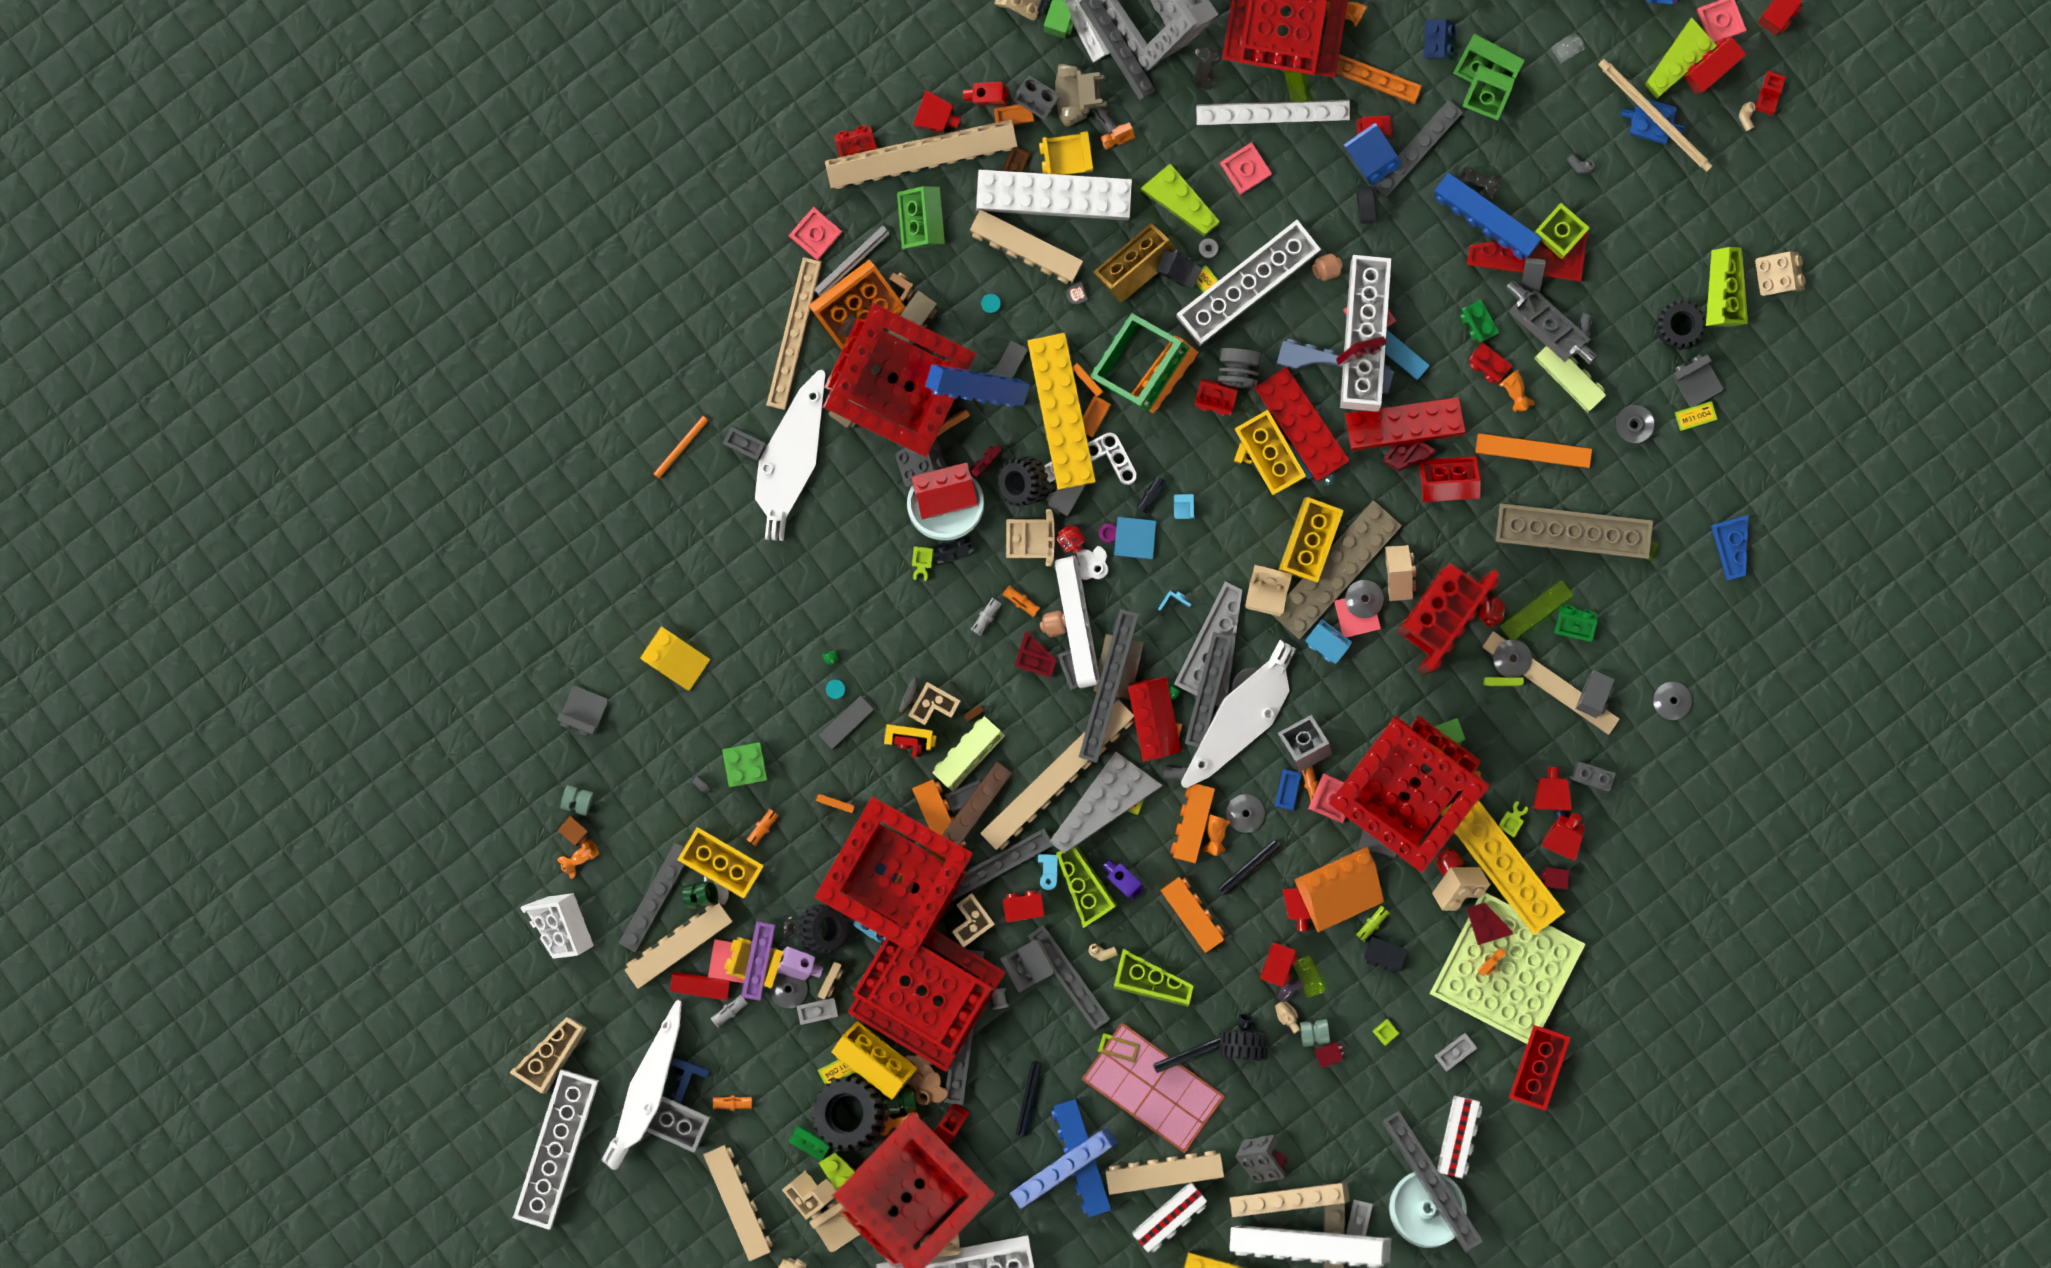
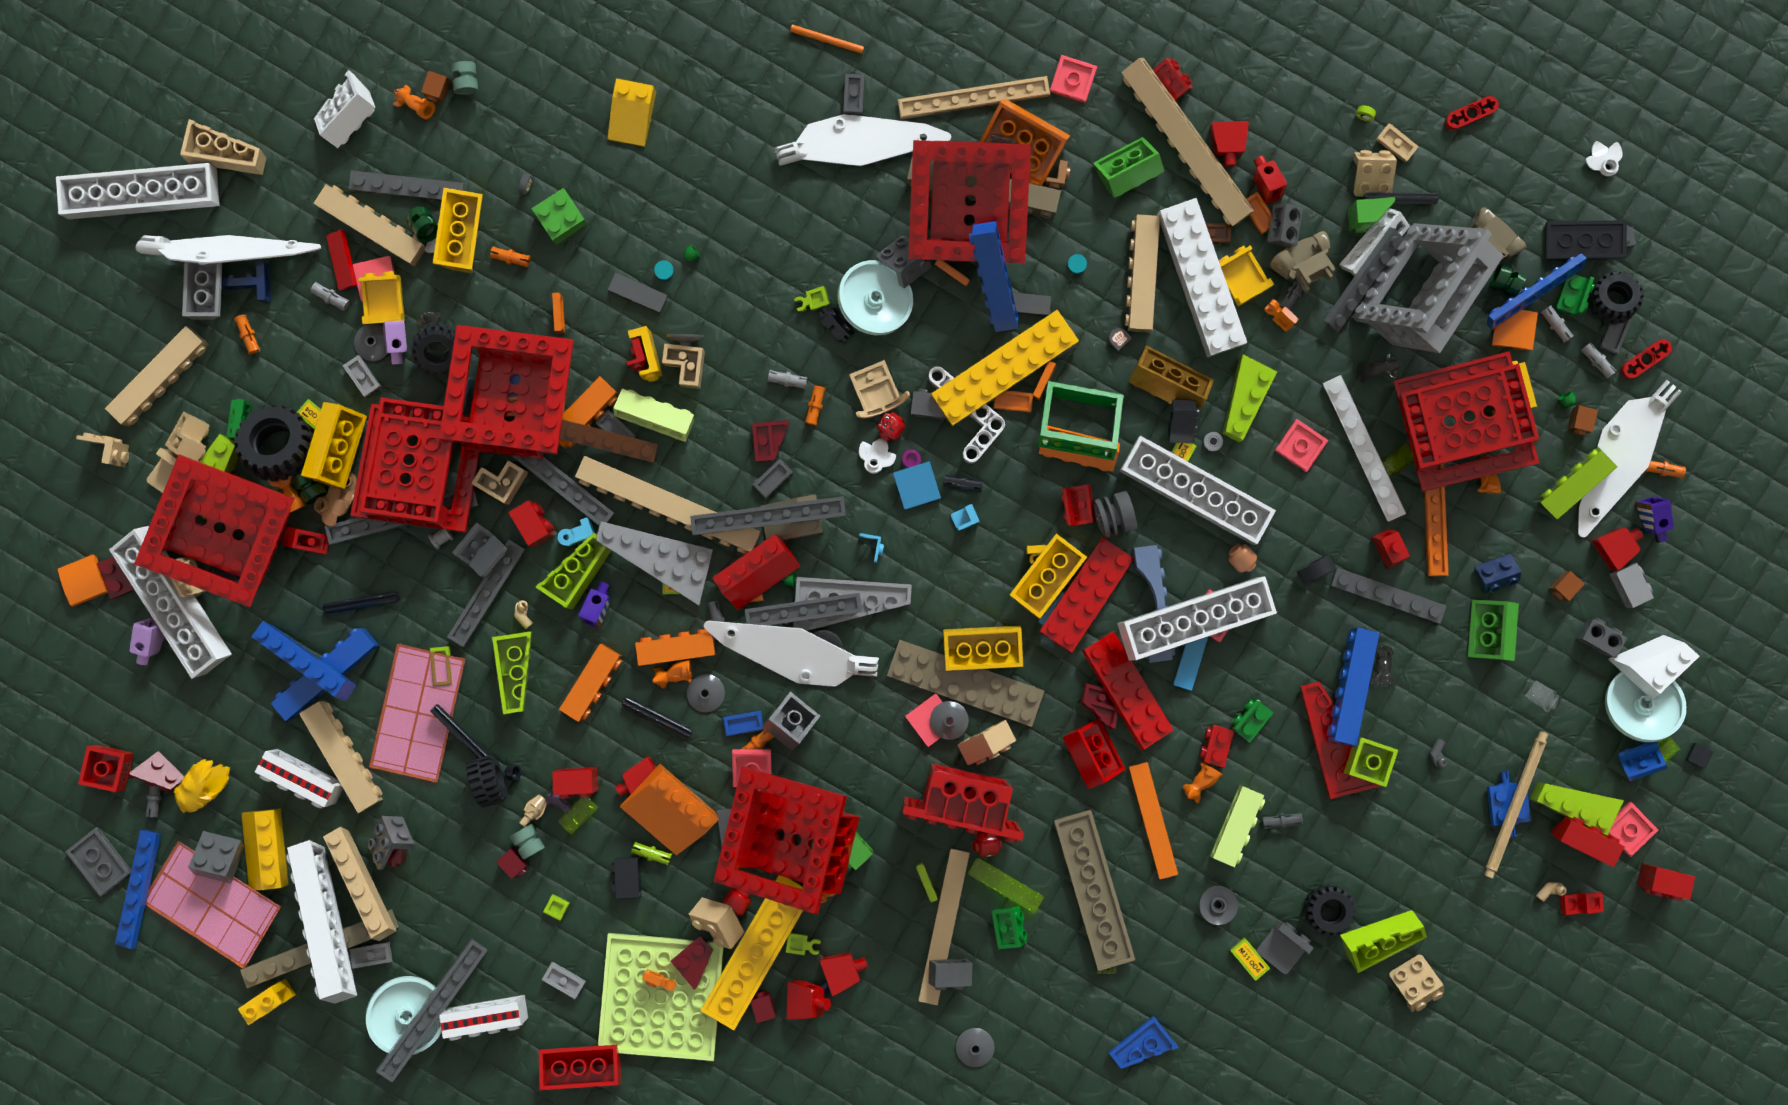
camera: 65 degrees right, 0 degrees up
dark grey bracket [557,686,608,736] -> none
medium lavender tile [741,921,776,1001] -> none
light grey axle [815,226,890,296] -> none
tan plate [818,961,843,1000] -> none
red slope [911,463,978,520] -> none
reddish brown tile [964,705,984,722] -> none
dark red wing [971,445,1002,479] -> none
black tyre [997,456,1049,507] -> none
nougat head [1040,610,1067,638] -> none
white beam [1055,556,1100,689] -> none
tan bracket [1245,565,1292,616] -> none
dark azure brick [1305,619,1352,664] -> none
dark red wing [1336,336,1387,366] -> none
blue slope [1344,123,1402,186] -> none
bright green brick [1463,65,1515,120] -> none
dark grey dish [1493,639,1532,677] -> none
dark grey plate [1506,280,1598,365] -> none
dark grey tile [1521,258,1545,292] -> none
dark grey brick [1571,762,1616,792] -> none

